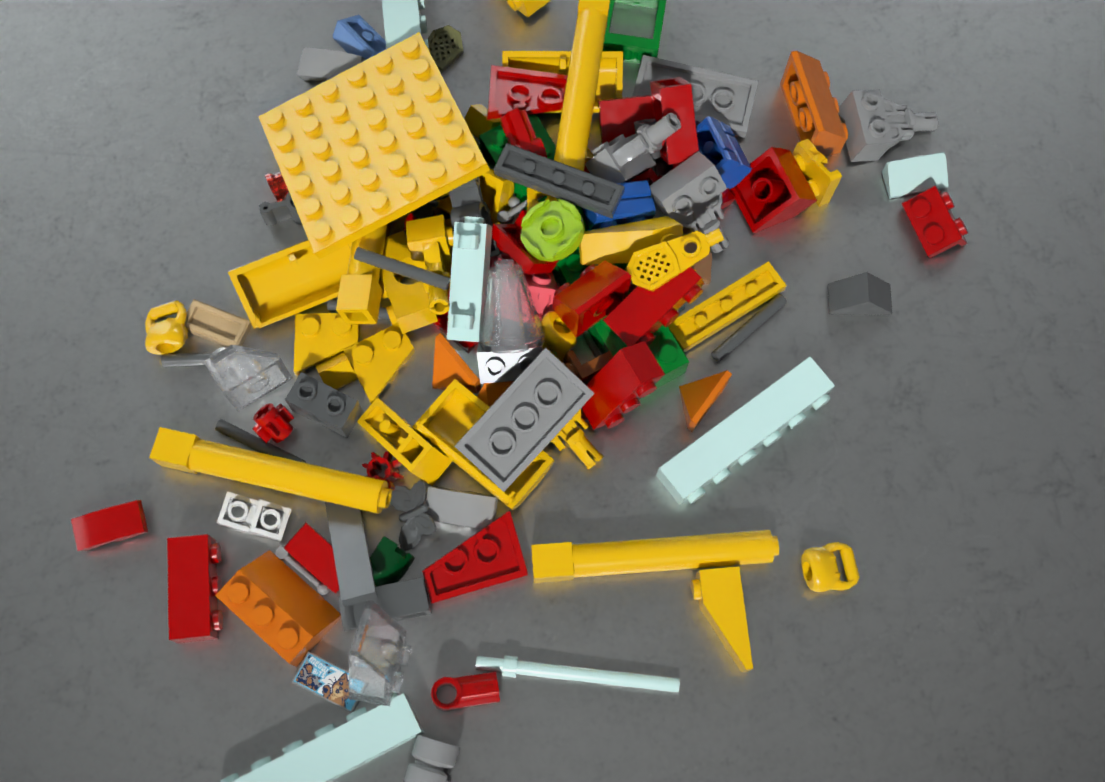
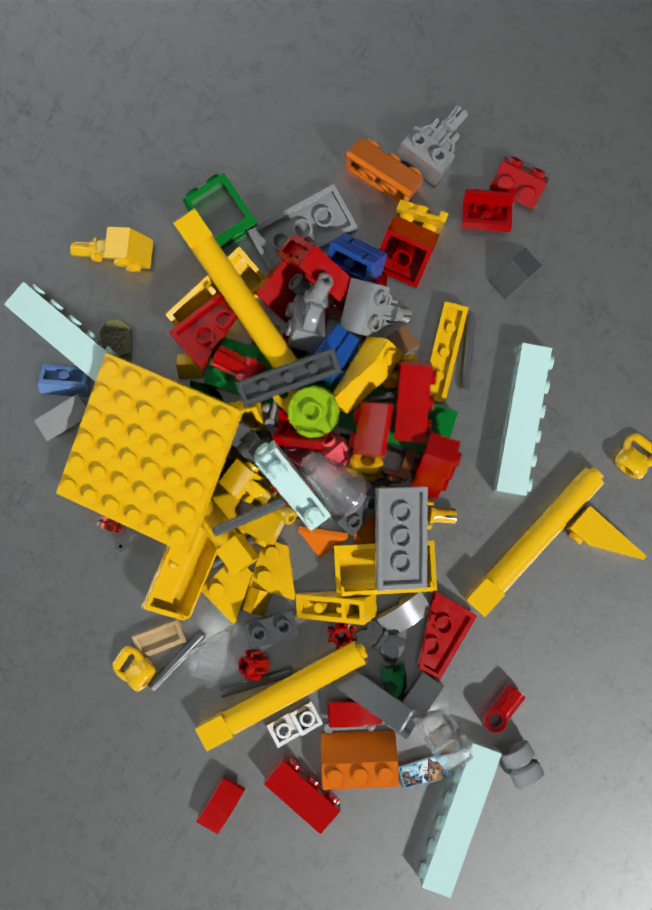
camera: 40 degrees left, 15 degrees up
light aqua bar [476,655,680,692] -> none
yellow piece [626,228,725,292] -> none
orange slope [679,370,732,432] -> none
light aqua slope [882,152,949,199] -> none
none -> red bracket [461,189,515,232]

